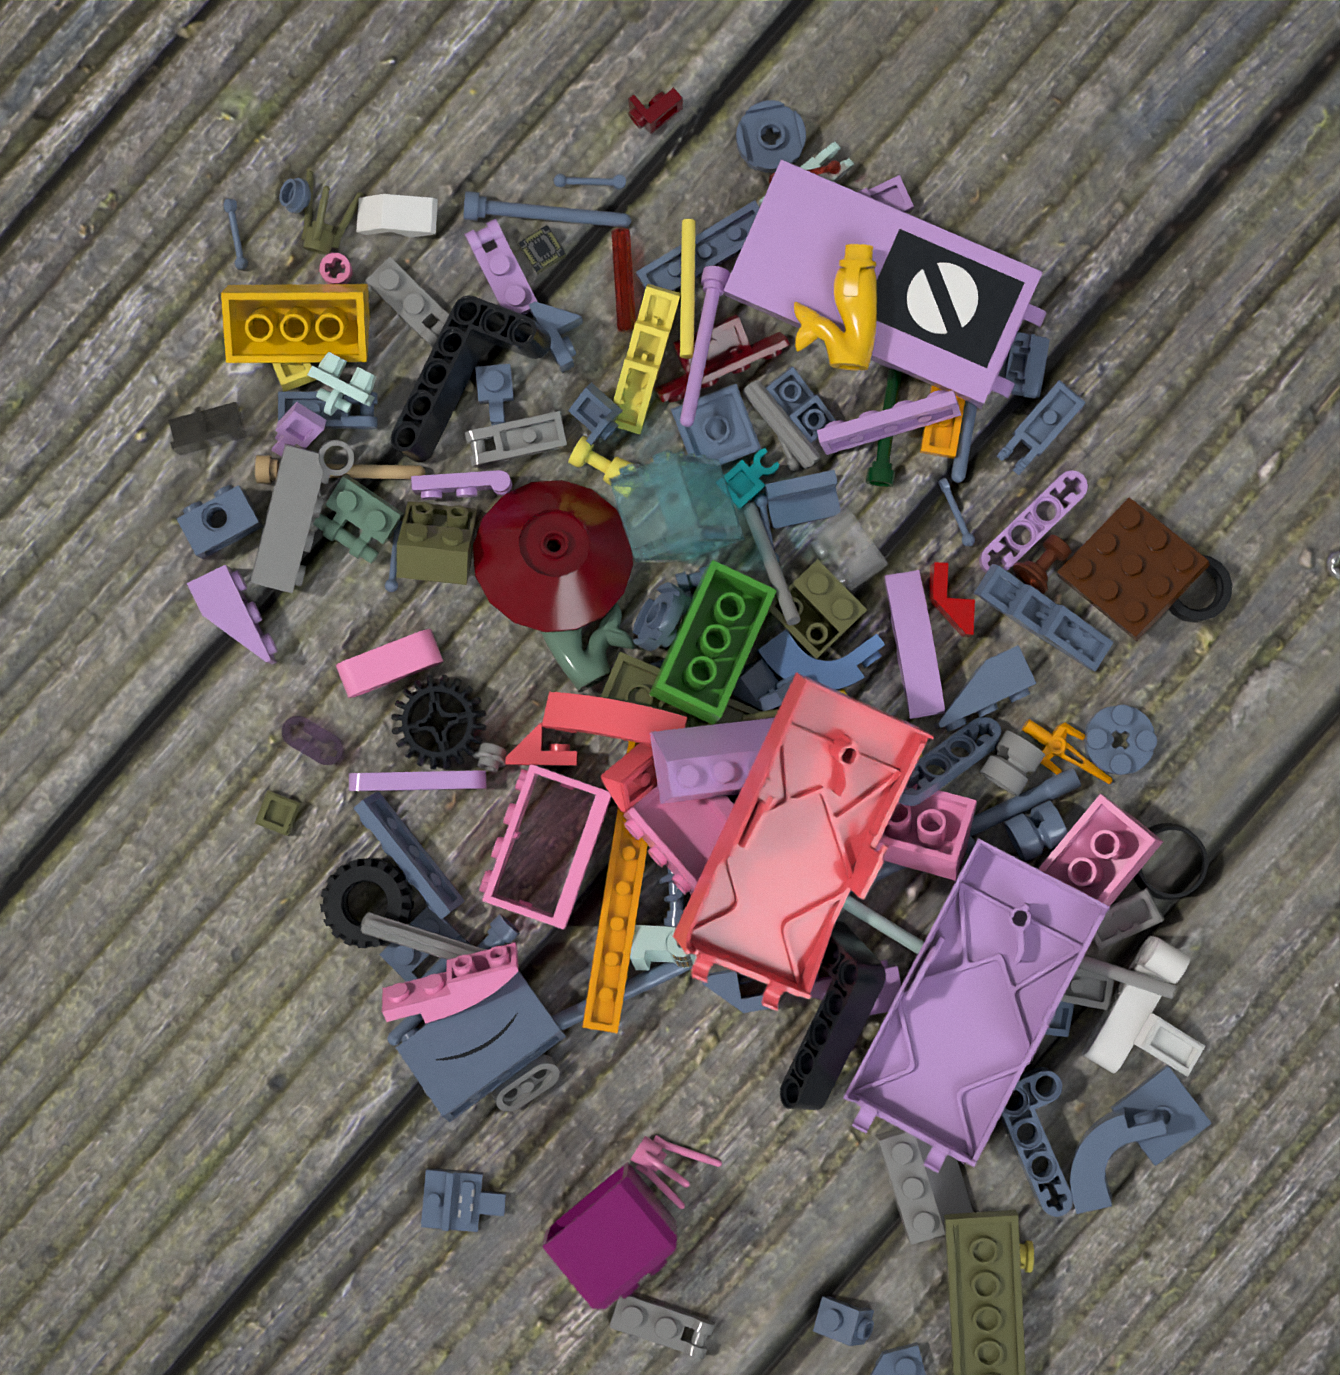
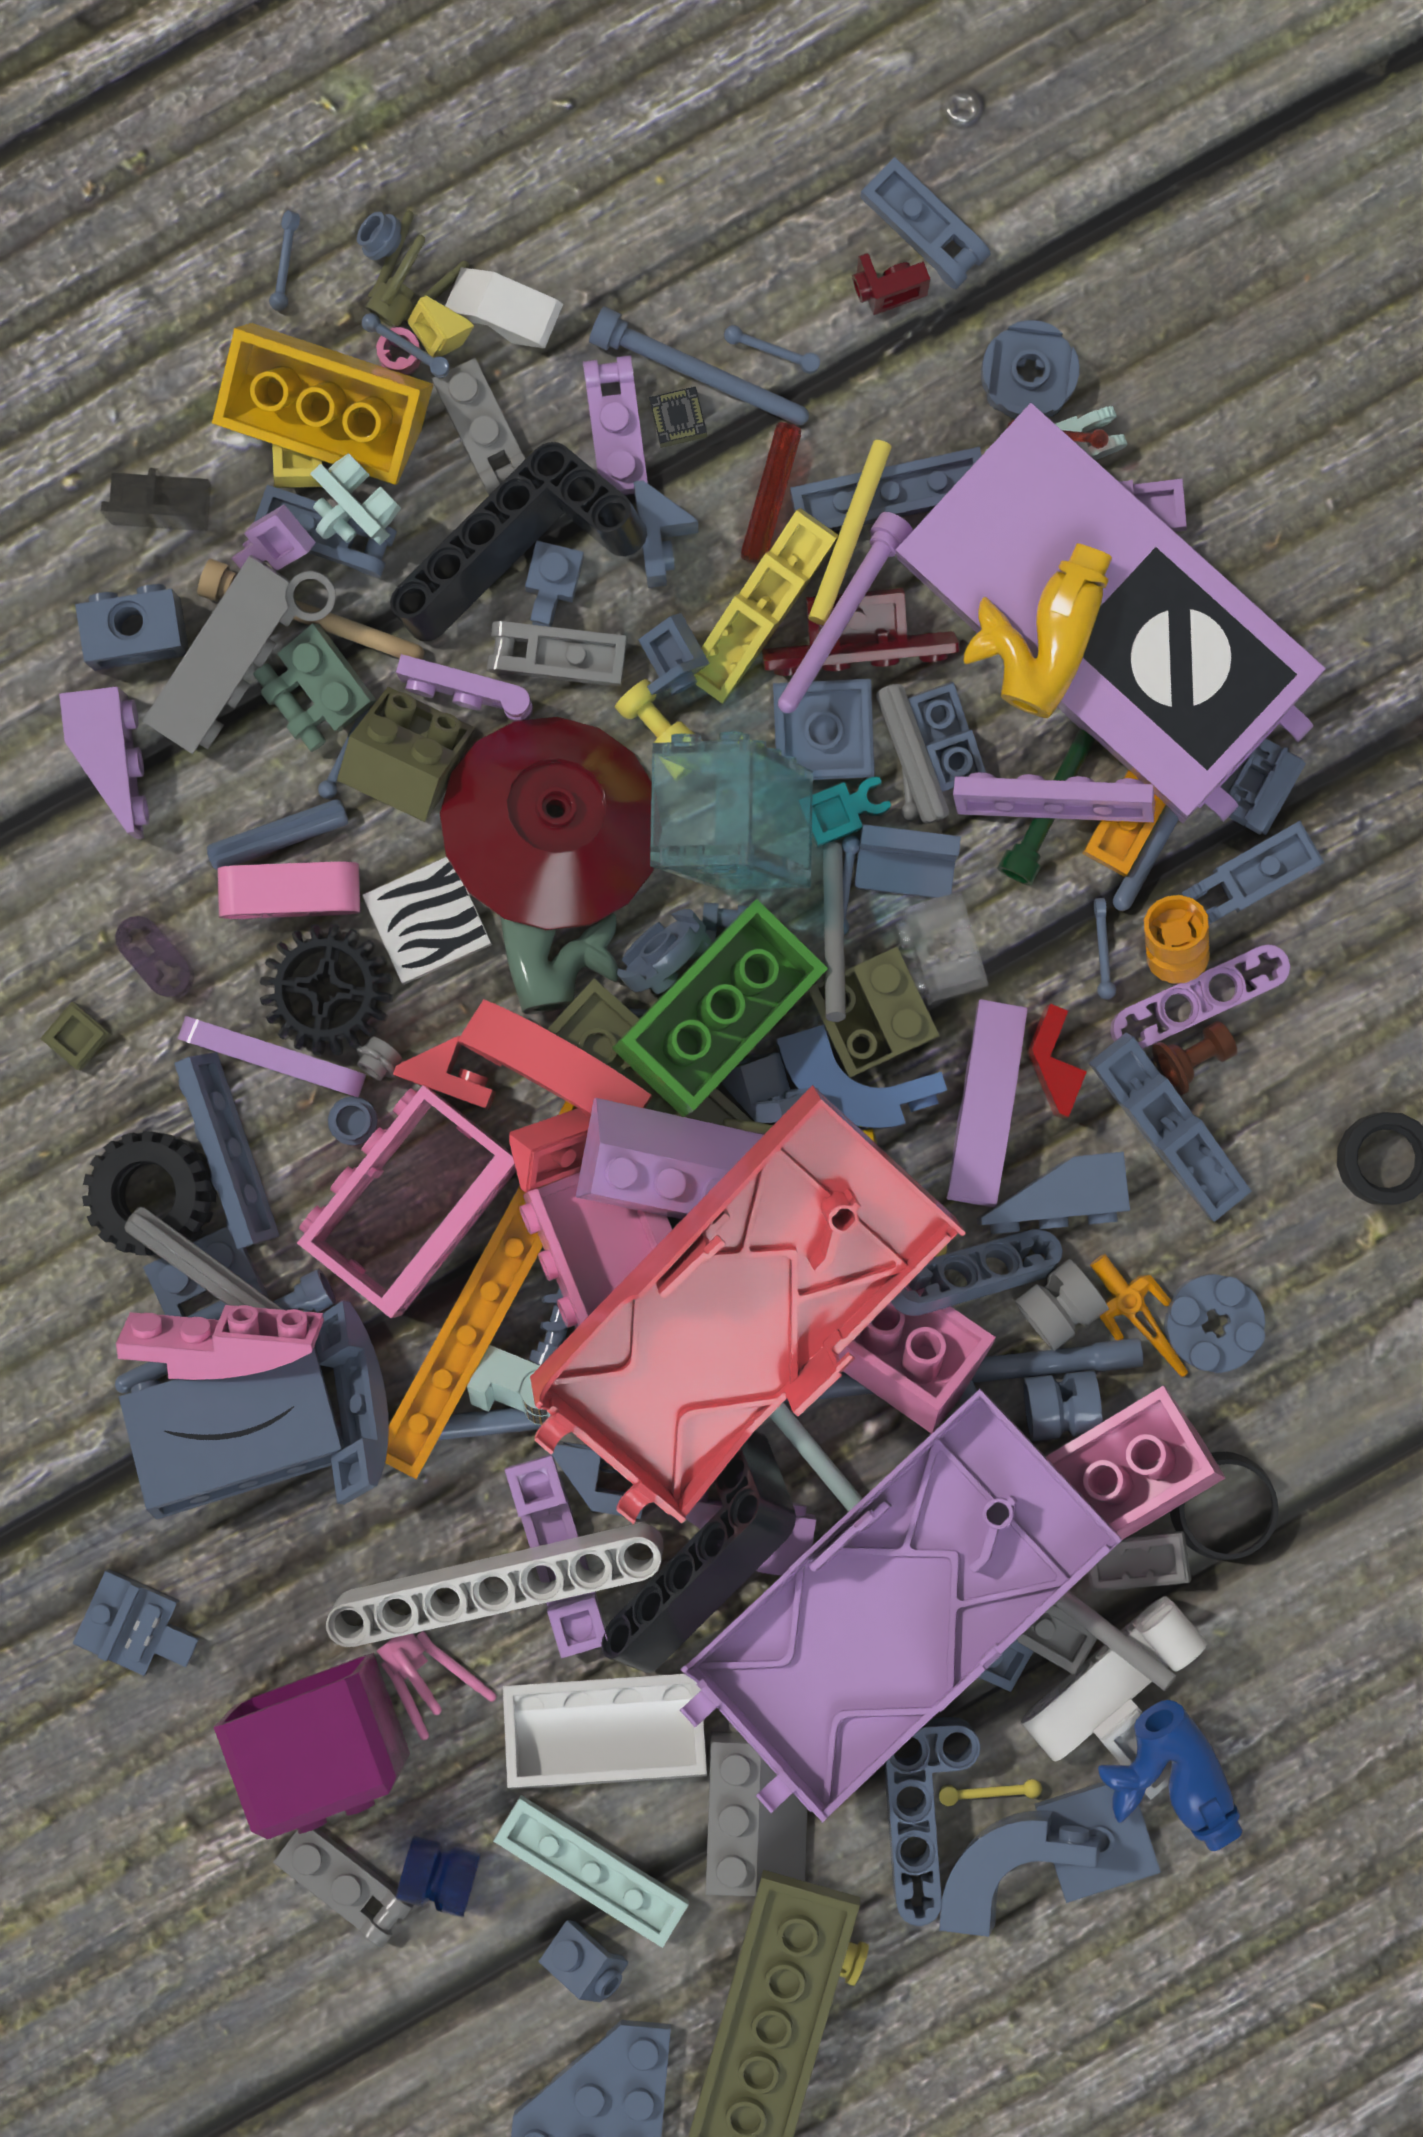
camera: 25 degrees right, 0 degrees up
light grey plate [492,1054,559,1112] -> none
reddish brown plate [1057,497,1210,642] -> none
none -> sand blue axle [207,799,348,870]
none -> sand blue slope [315,1300,389,1505]
none -> white beam [326,1523,664,1647]
none -> sand blue plate [328,1096,378,1145]
none -> sand blue hinge [362,313,450,378]
none -> white tile [362,857,492,985]
none -> clear blue wheel [396,1835,481,1918]
none -> light yellow slope [407,296,474,358]
none -> light aqua plate [493,1795,689,1948]
none -> white slope [503,1674,707,1790]
none -> lavender slope [505,1454,607,1658]
none -> sand blue plate [860,157,991,289]
none -> light yellow hinge [939,1779,1042,1806]
none -> blue piece [1098,1700,1243,1851]
none -> light orange wheel [1144,895,1210,984]

